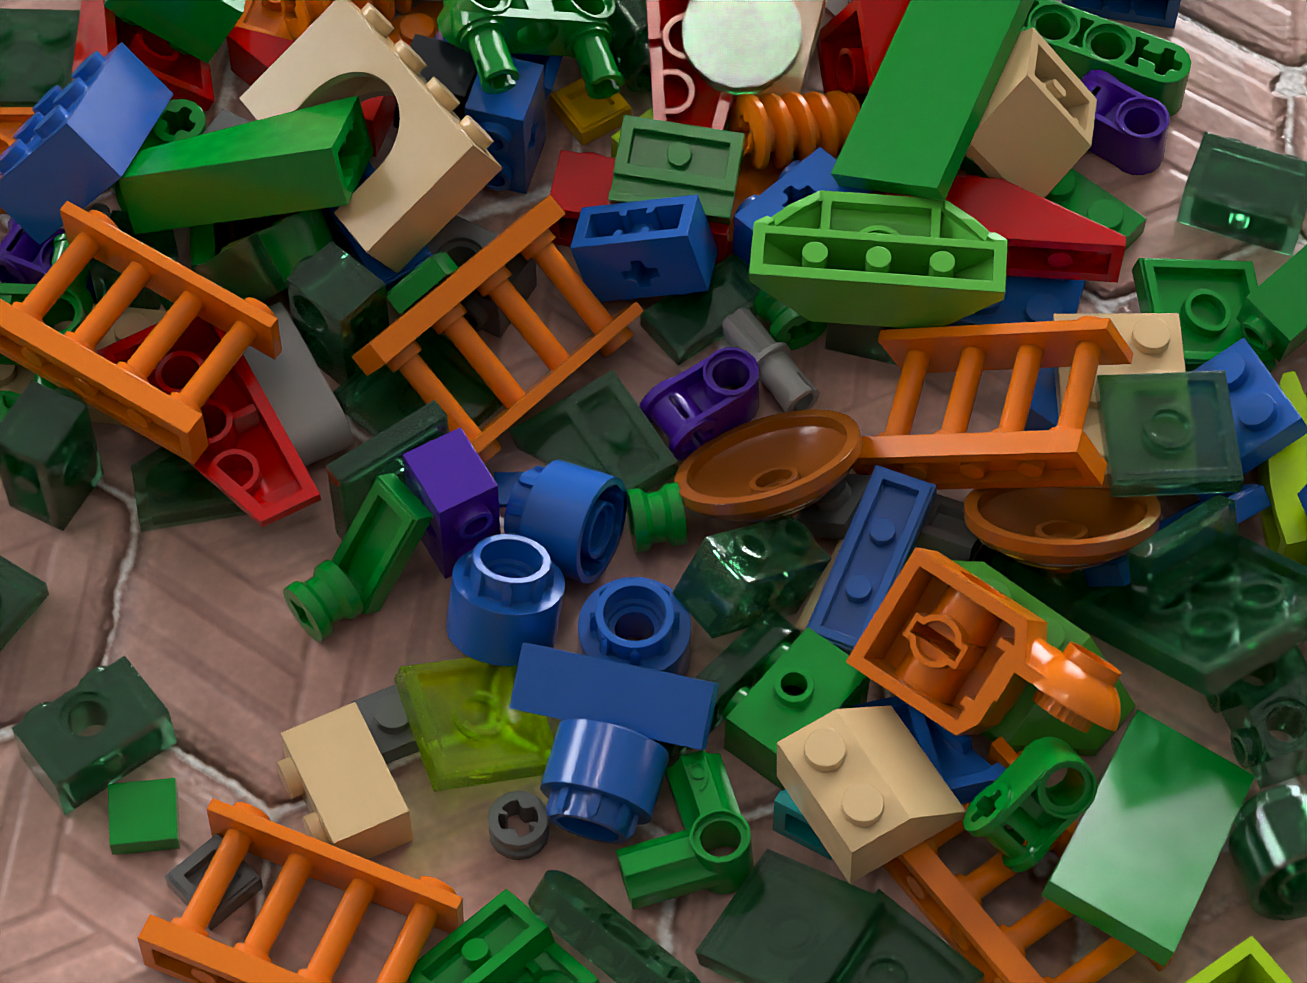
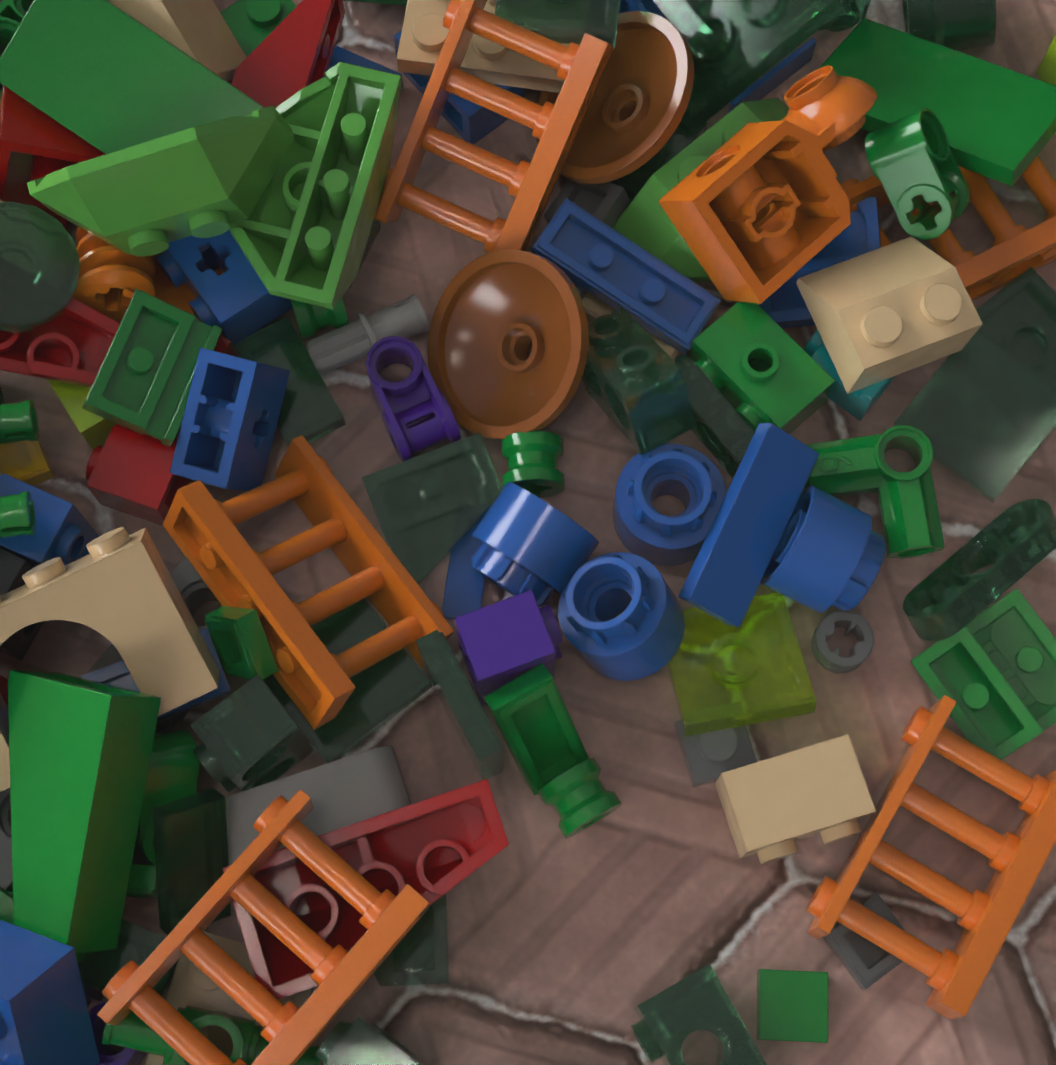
camera: 80 degrees left, 15 degrees up
none -> bright green wedge [27,106,294,257]
none -> blue window [728,37,817,113]

